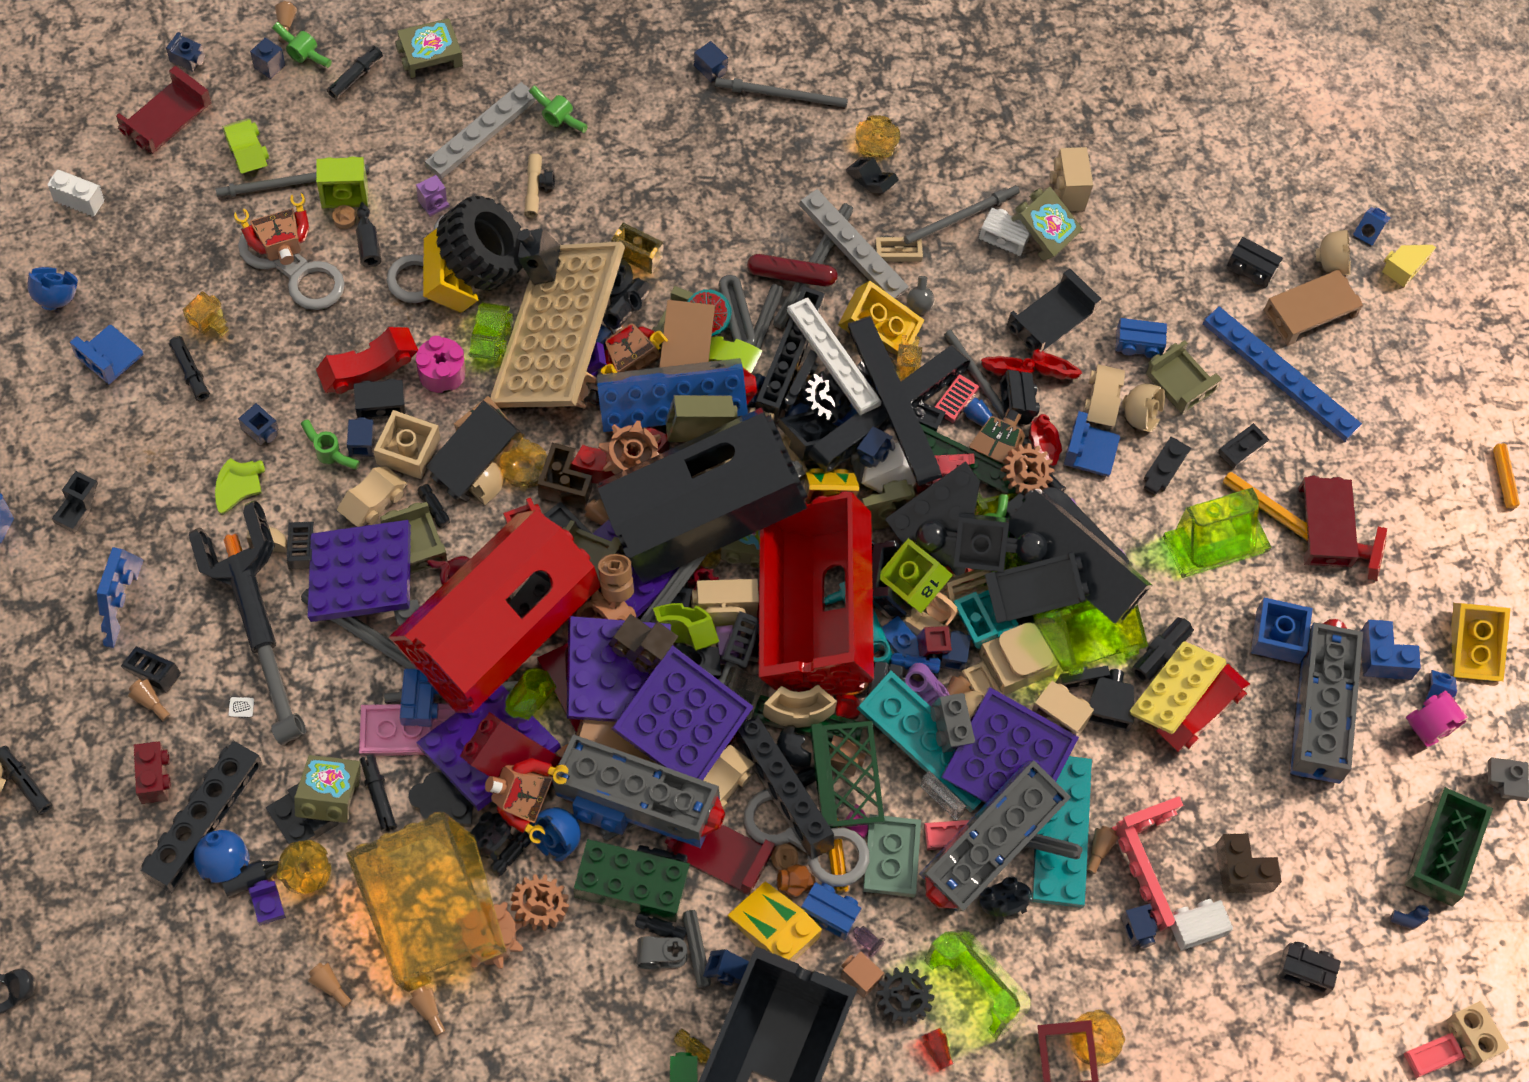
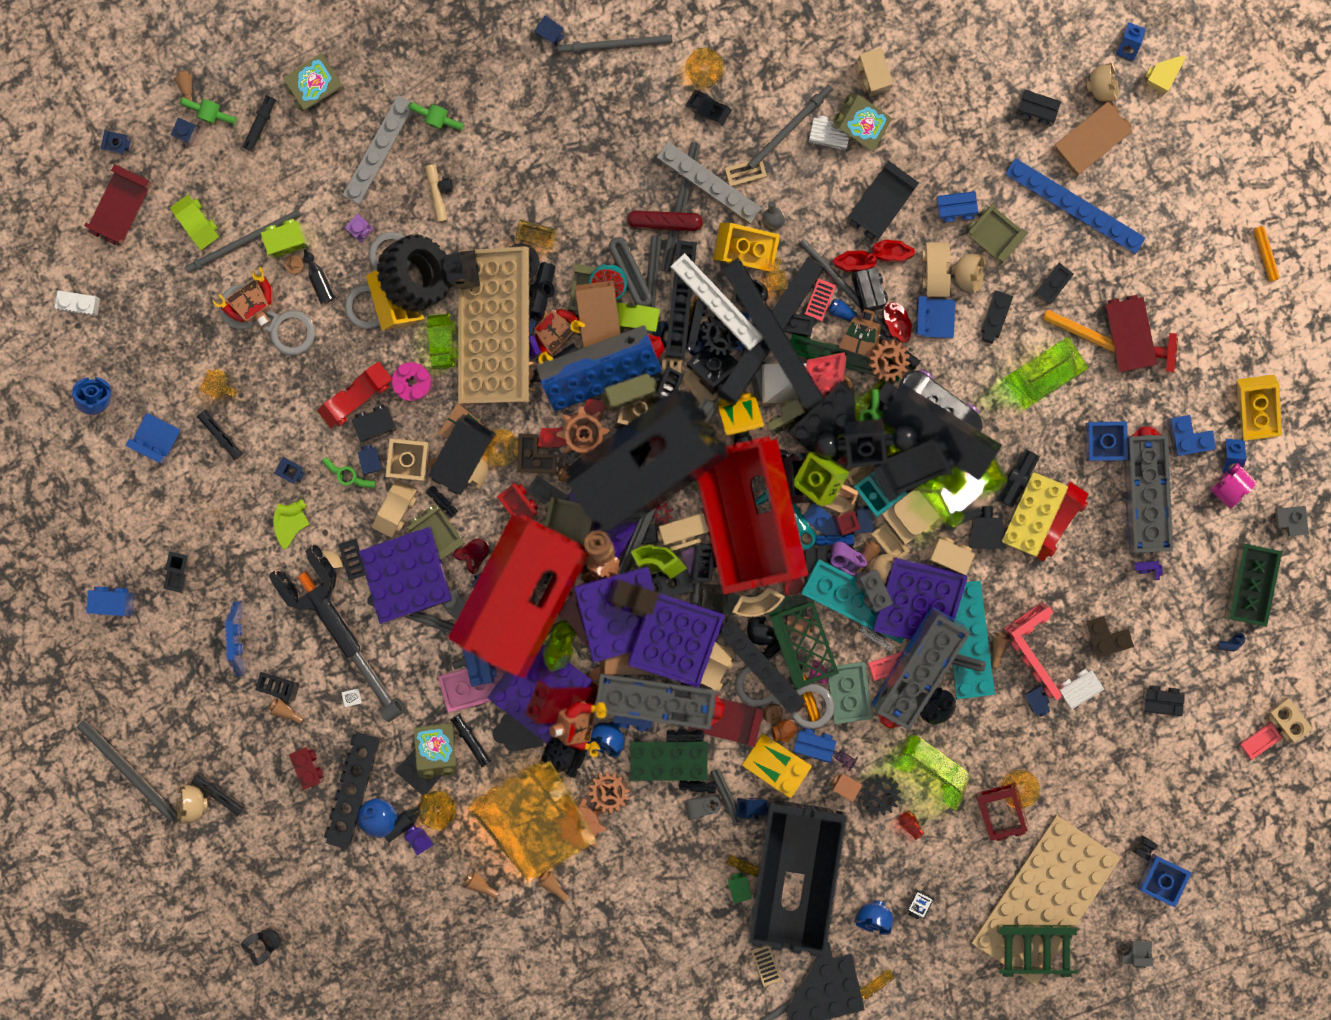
camera: 10 degrees left, 25 degrees up
dark blue brick [857,426,895,468] -> none
none -> dark purple bracket [1132,561,1163,580]

